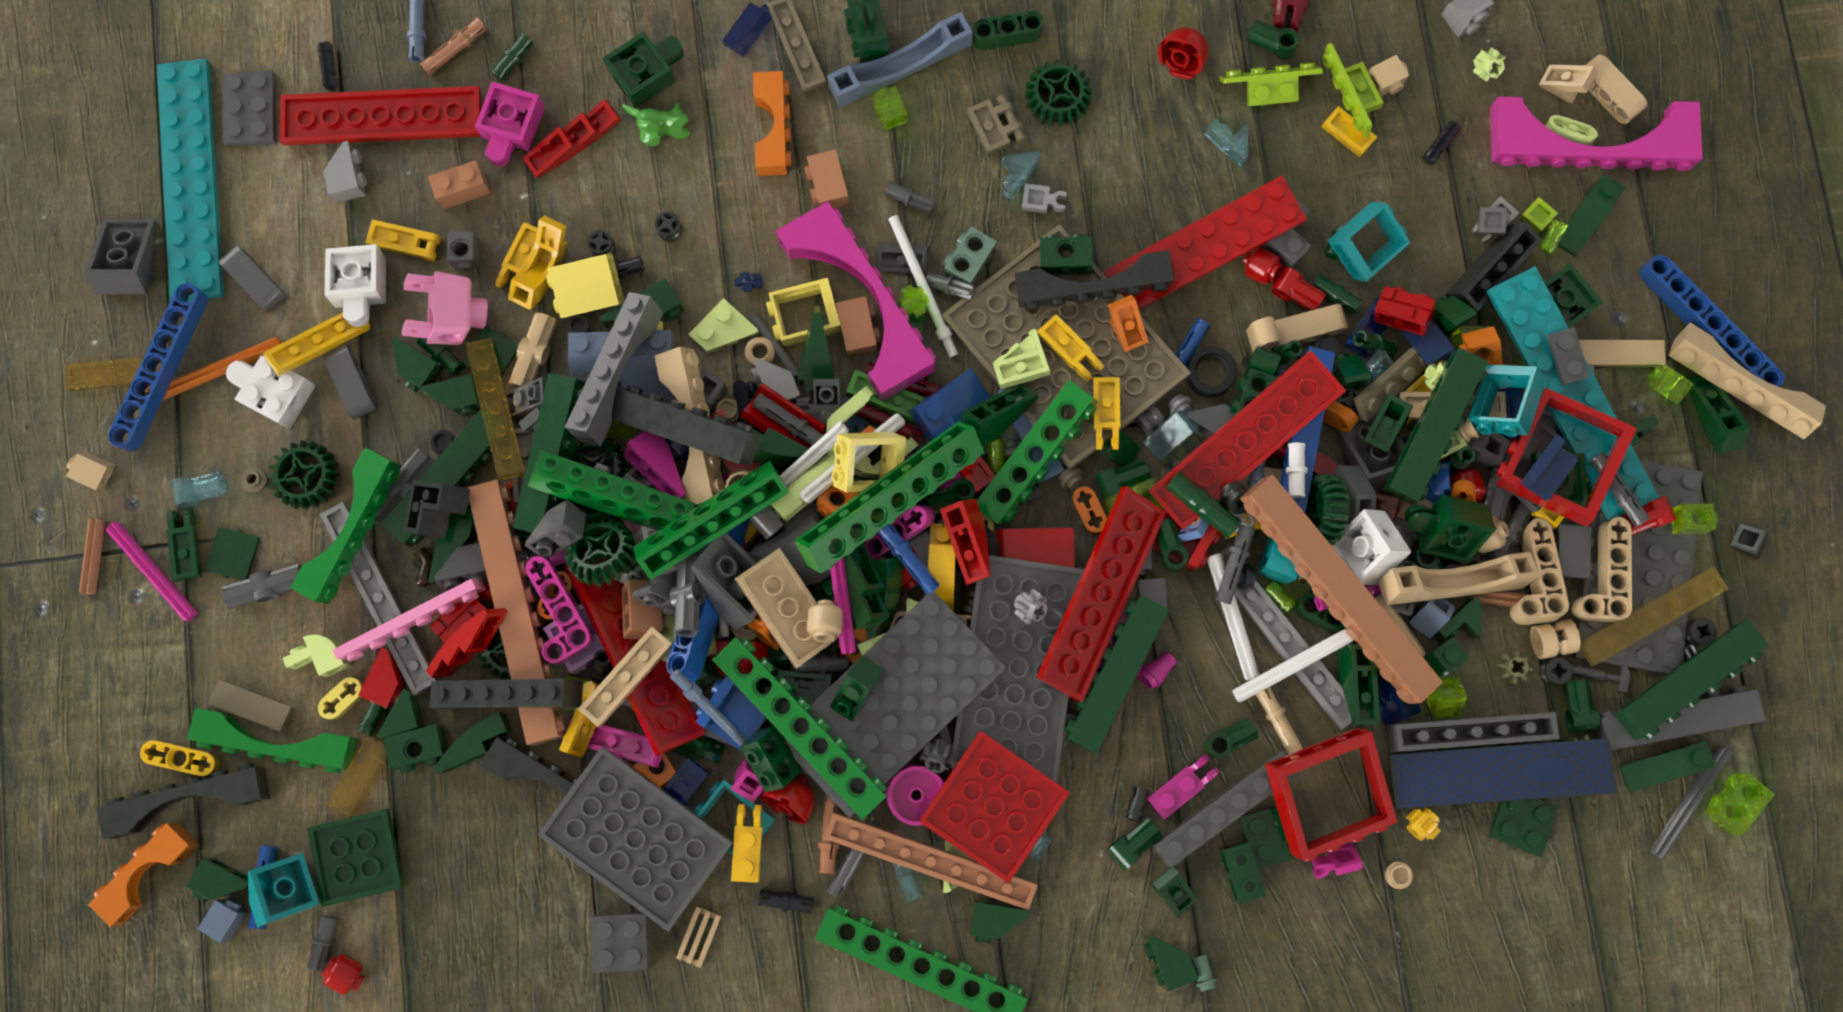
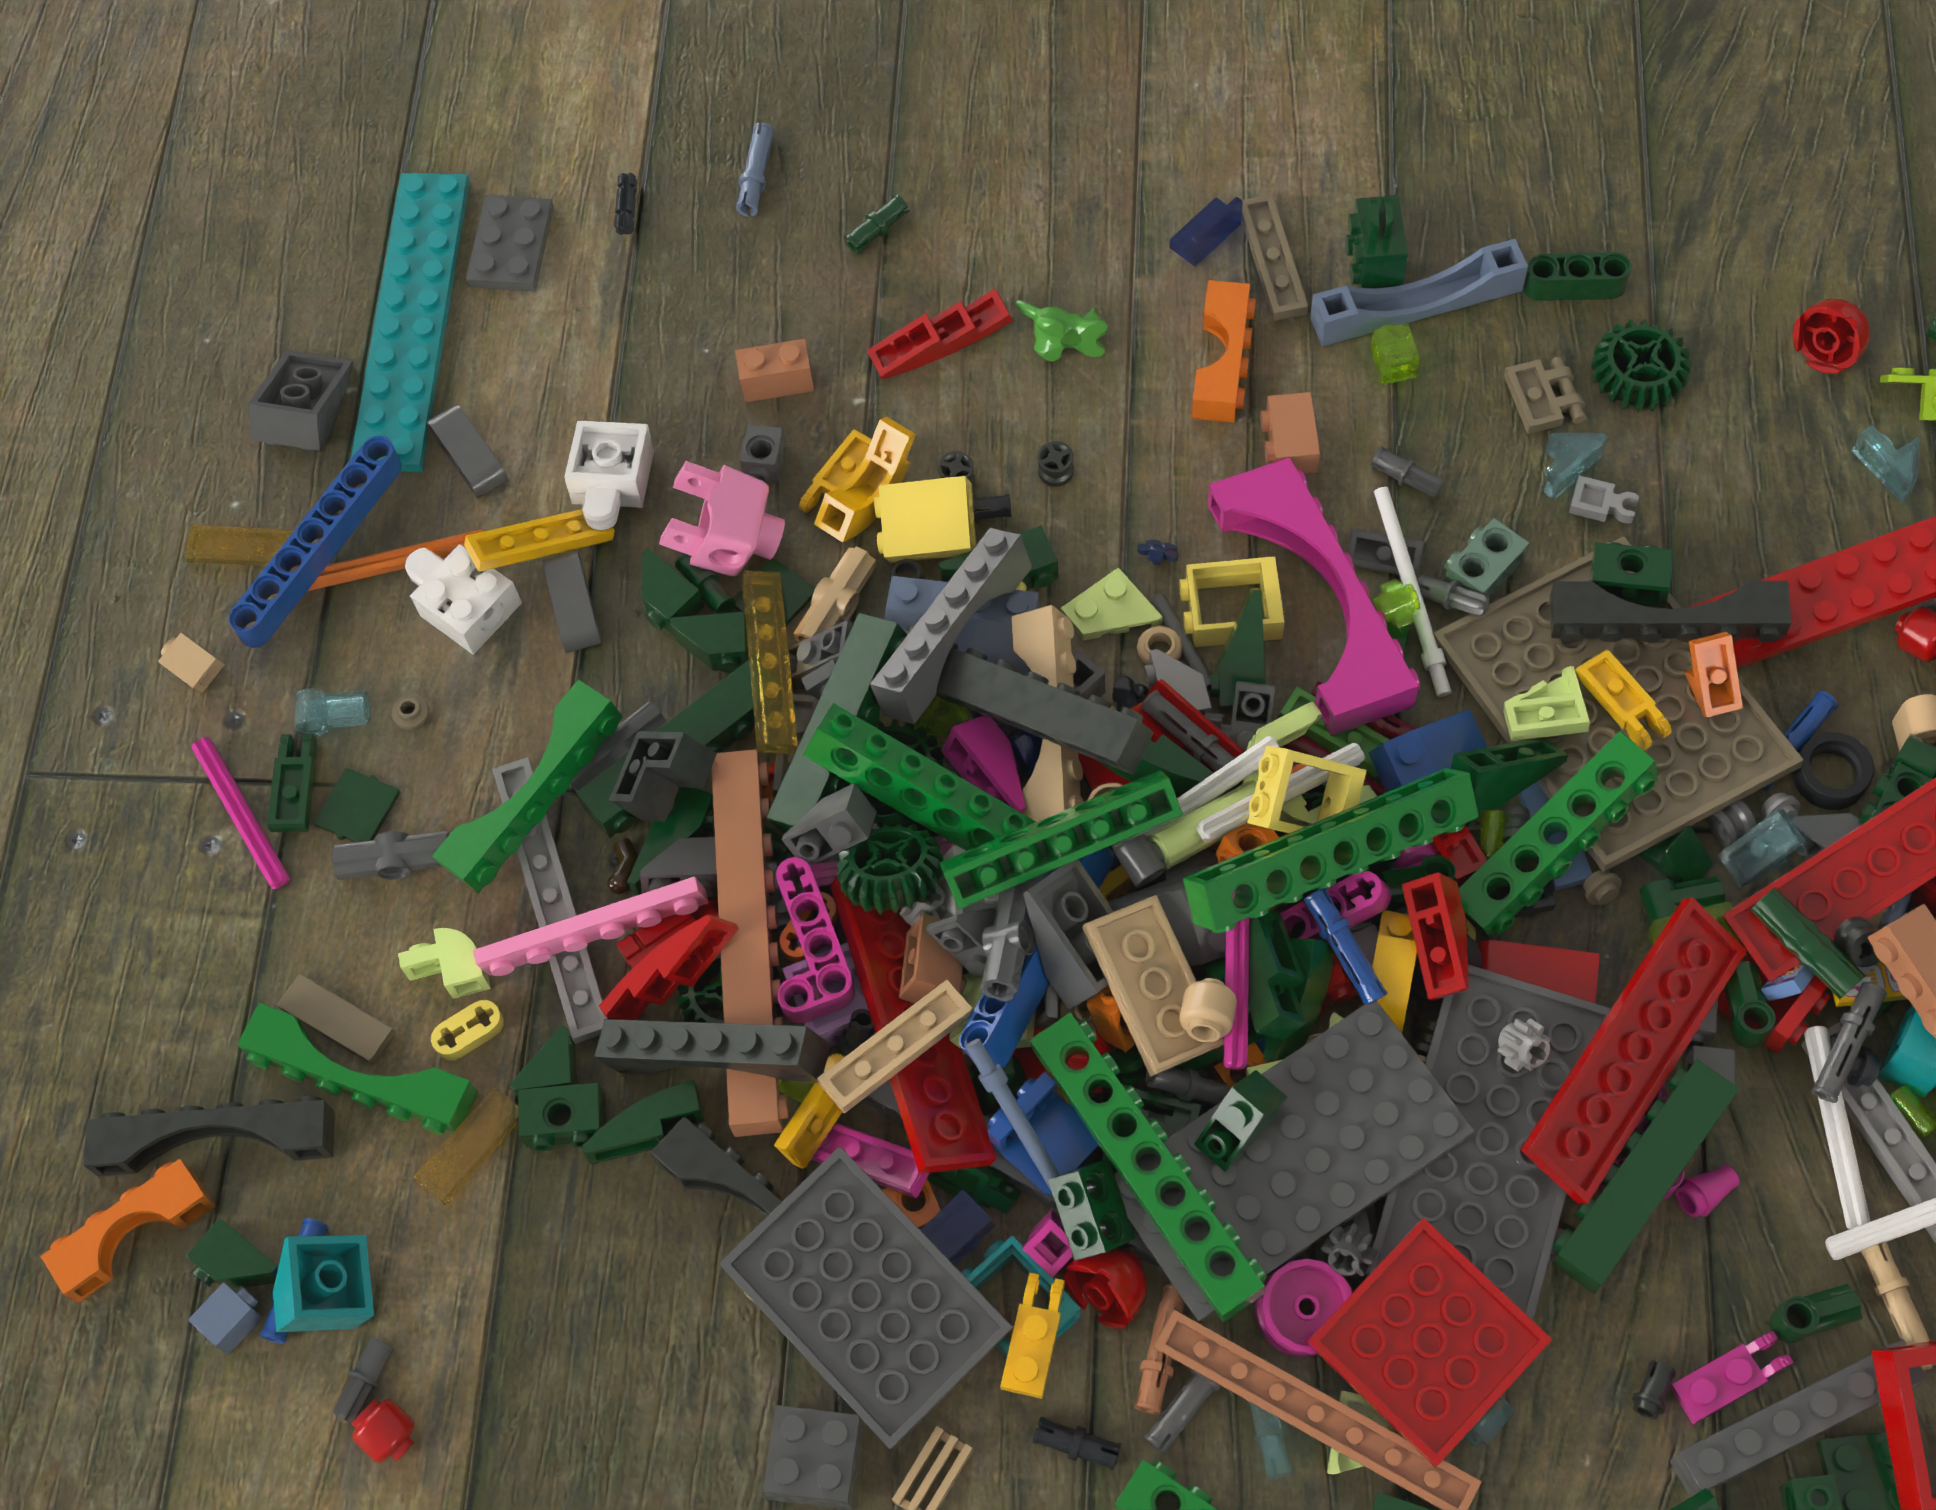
camera: 15 degrees right, 15 degrees down
nougat axle [79,518,105,595] -> none
yellow beam [140,740,220,776] -> none
dark green gear [267,440,341,510] -> none
red plate [280,86,481,146] -> none
dark green plate [307,808,404,907] -> none
light grey slope [323,141,367,203] -> none
dark green pin [357,701,386,736] -> none
red slope [358,647,406,709] -> none
yellow plate [365,219,442,262] -> none
nougat pin [419,17,487,76] -> none
black plate [430,430,456,455] -> none
dark pink brick [475,81,546,166] -> none
dark green brick [602,31,684,108] -> none
nougat brick [836,296,881,358] -> none
orange beam [1072,486,1107,534] -> none
yellow hinge [1093,377,1120,450] -> none
dark green piece [1107,818,1163,871] -> none

